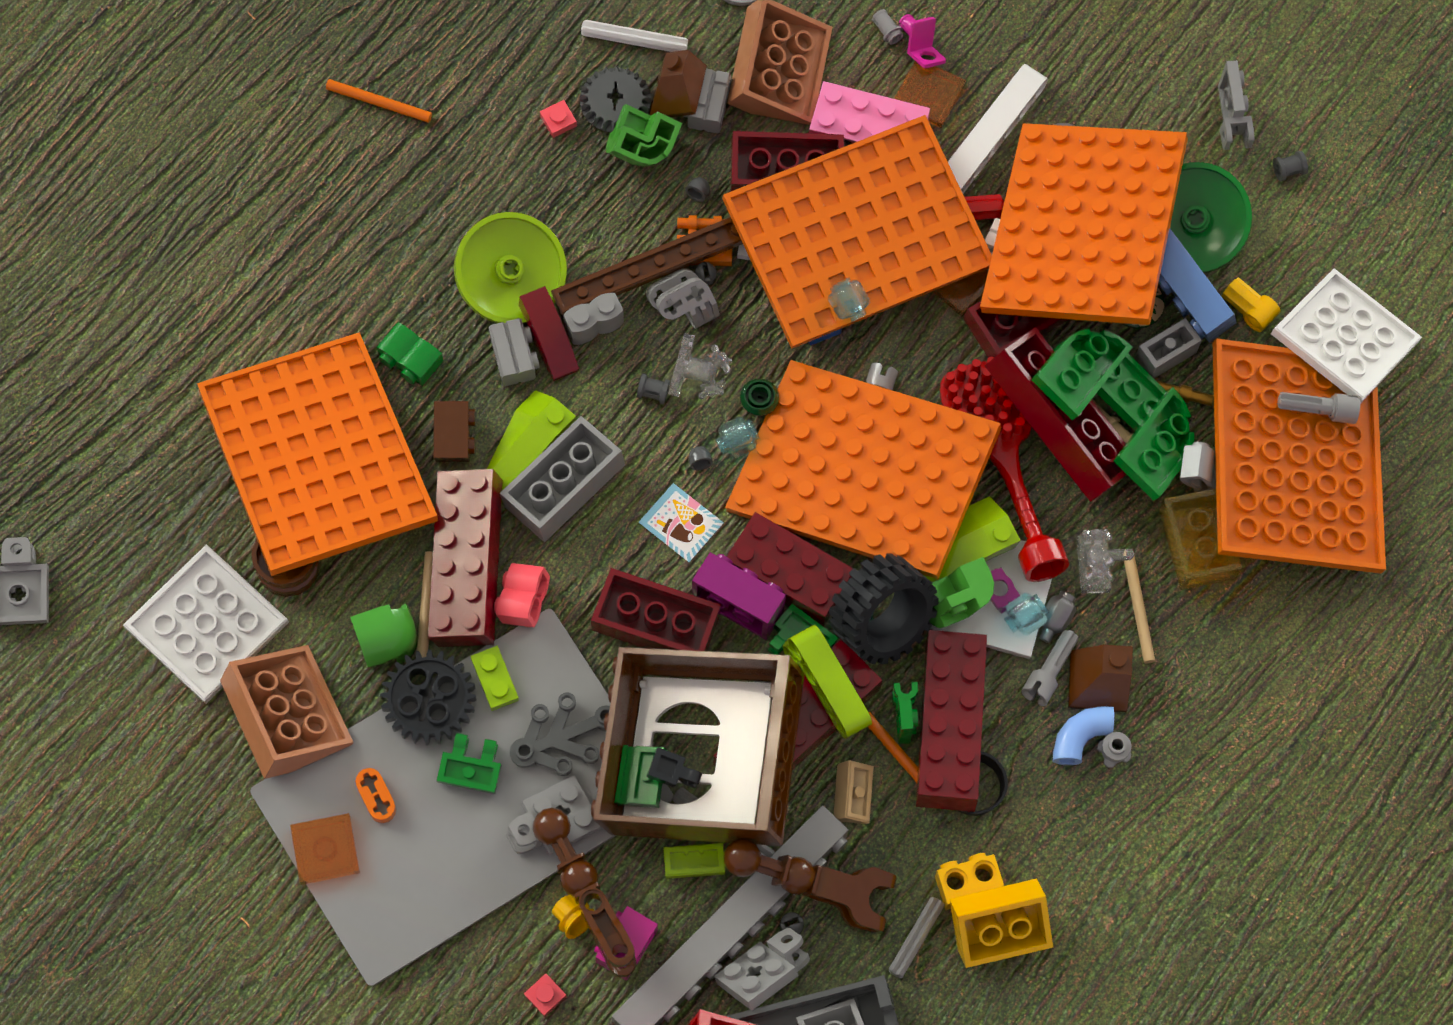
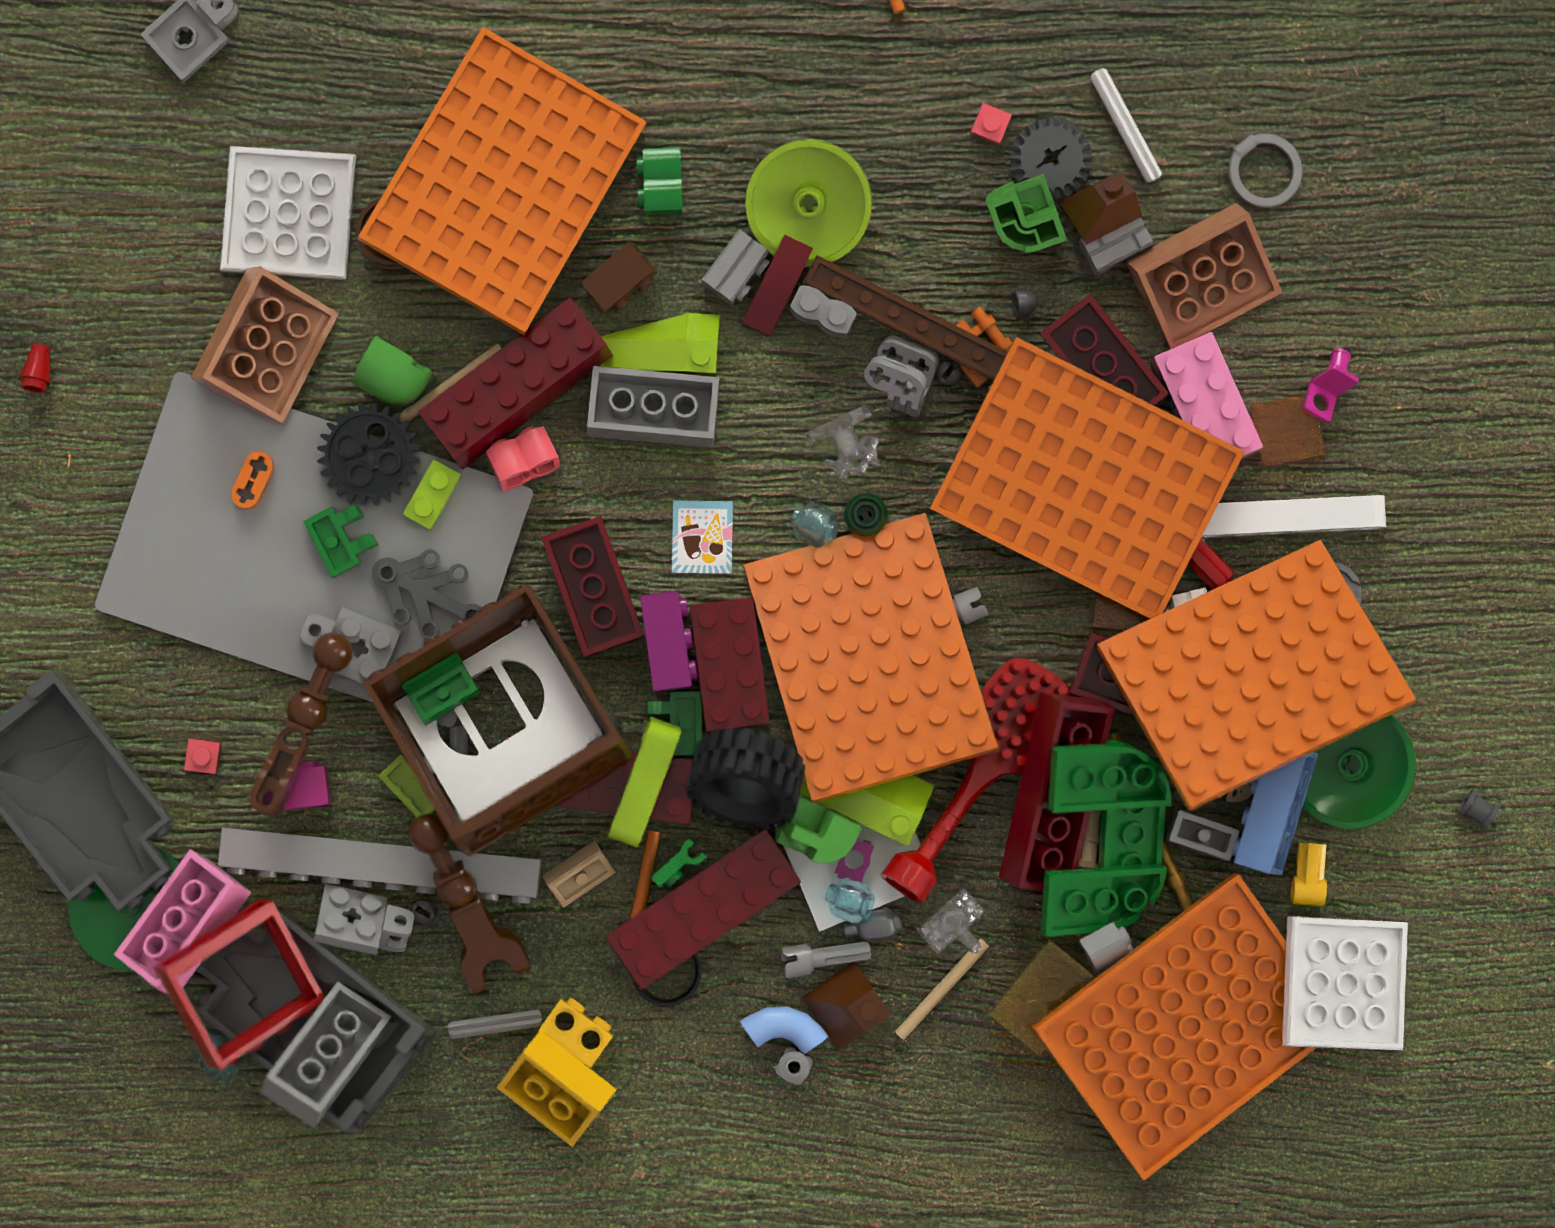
camera: 50 degrees right, 15 degrees up
clear orange tile [290,813,360,885] -> none
yellow piece [552,895,595,939] -> none
dark grey bush [636,373,670,405] -> none
black plate [646,747,702,788] -> none
dark grey hinge [688,446,713,471] -> none
clear light blue head [828,277,870,322] -> none
light grey pin [871,9,903,45] -> none
light grey plate [1218,60,1254,150] -> none
light grey piece [1277,392,1360,424] -> none
none -> red cone [19,344,50,393]

